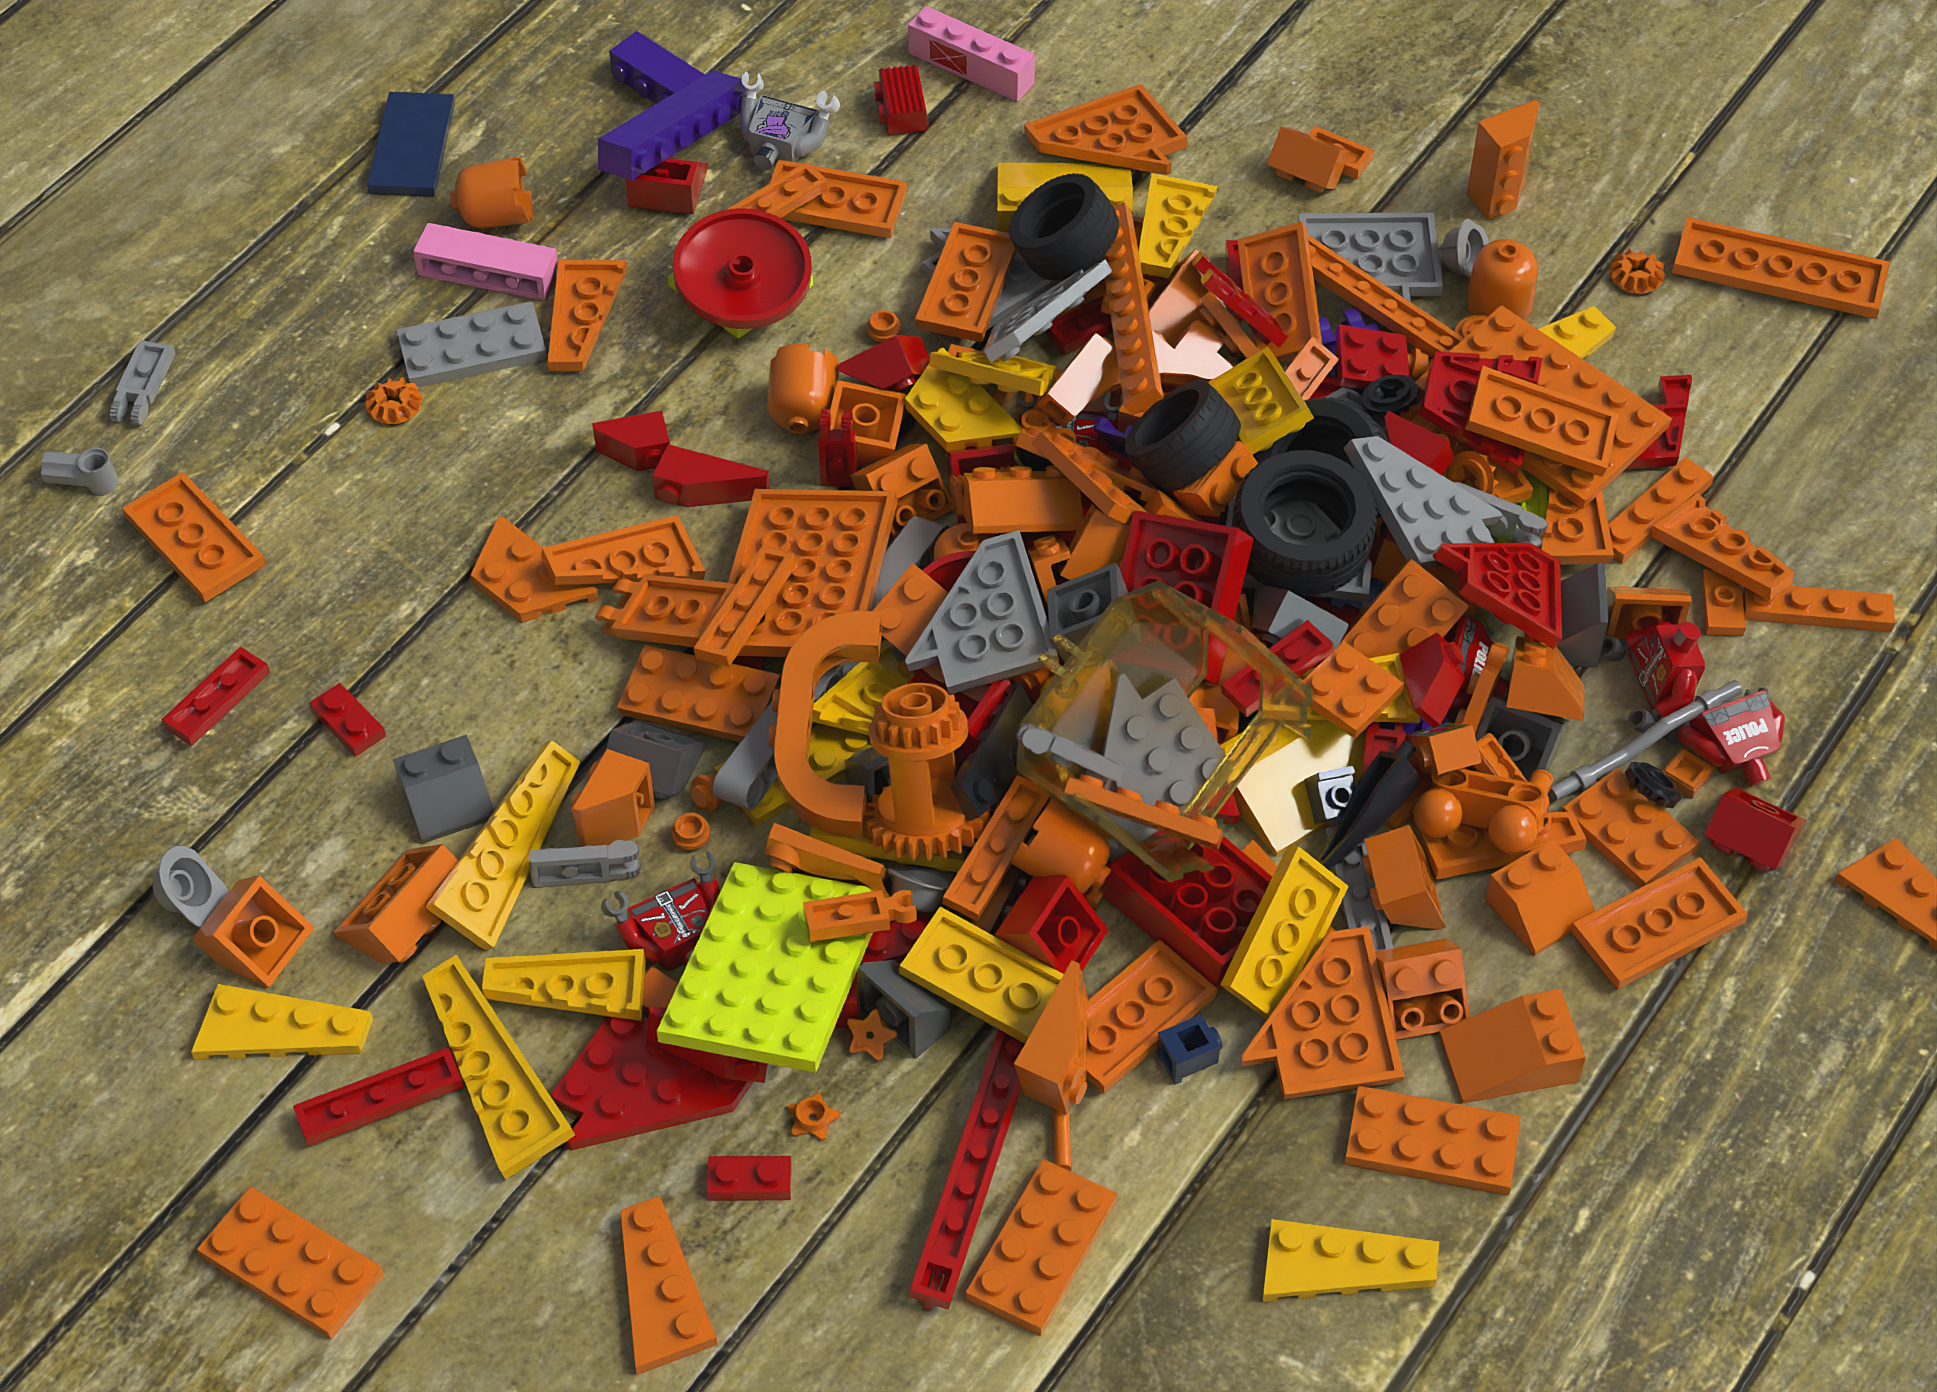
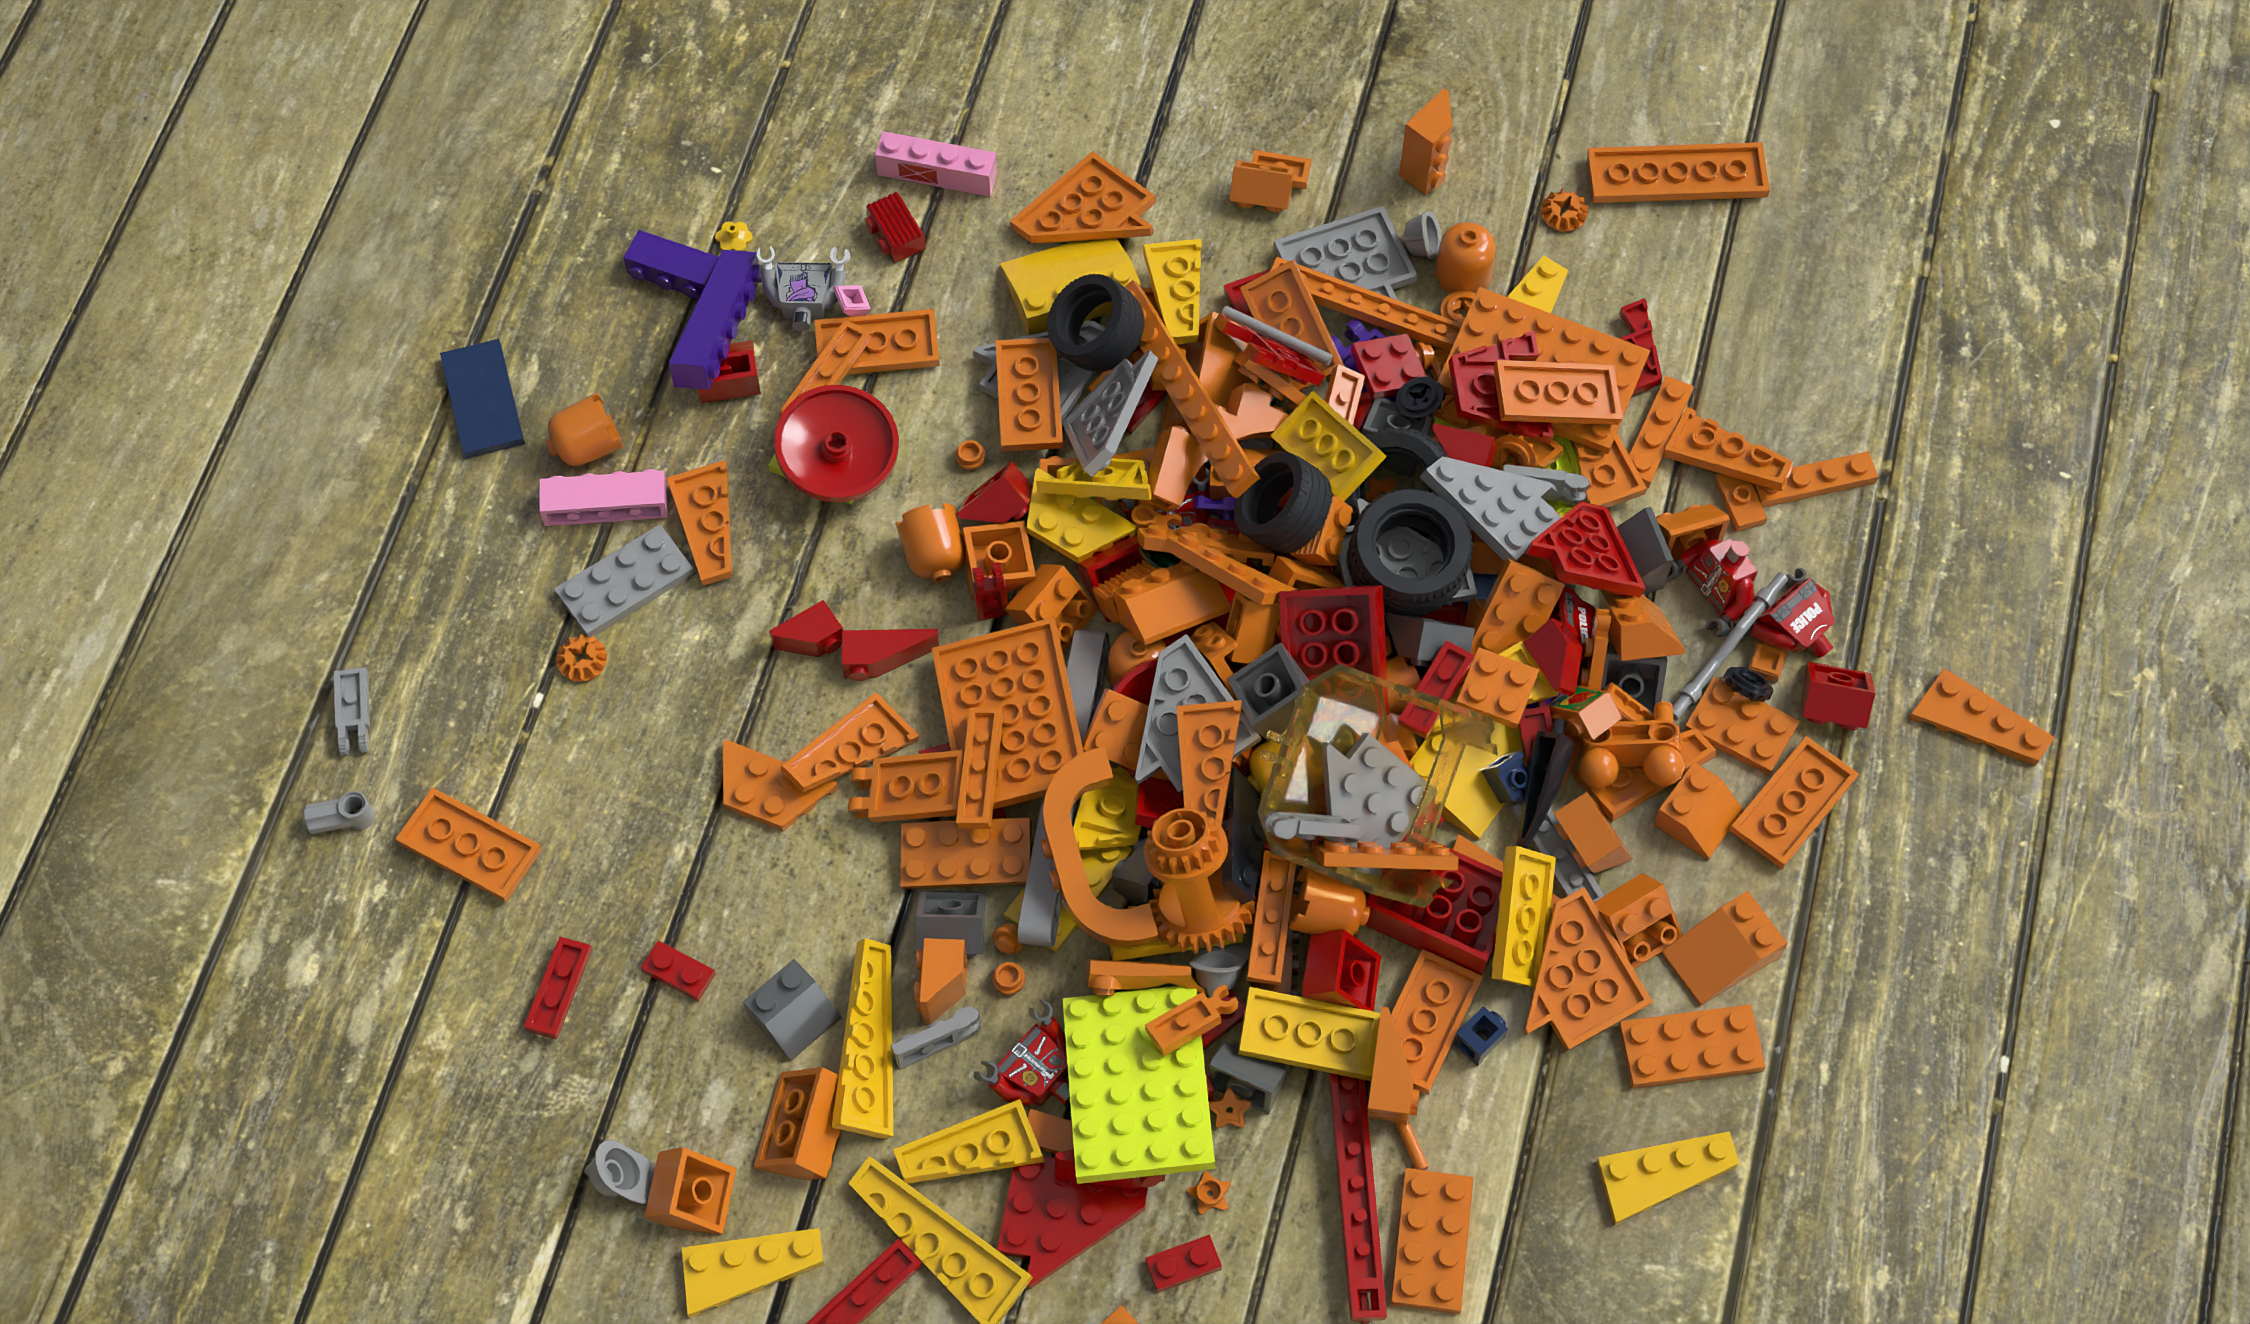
camera: 20 degrees left, 10 degrees up
none -> yellow plant [715,222,753,251]
none -> bright pink slope [833,285,871,316]
none -> orange wing [1176,700,1242,827]
none -> light grey bar [1221,306,1333,366]

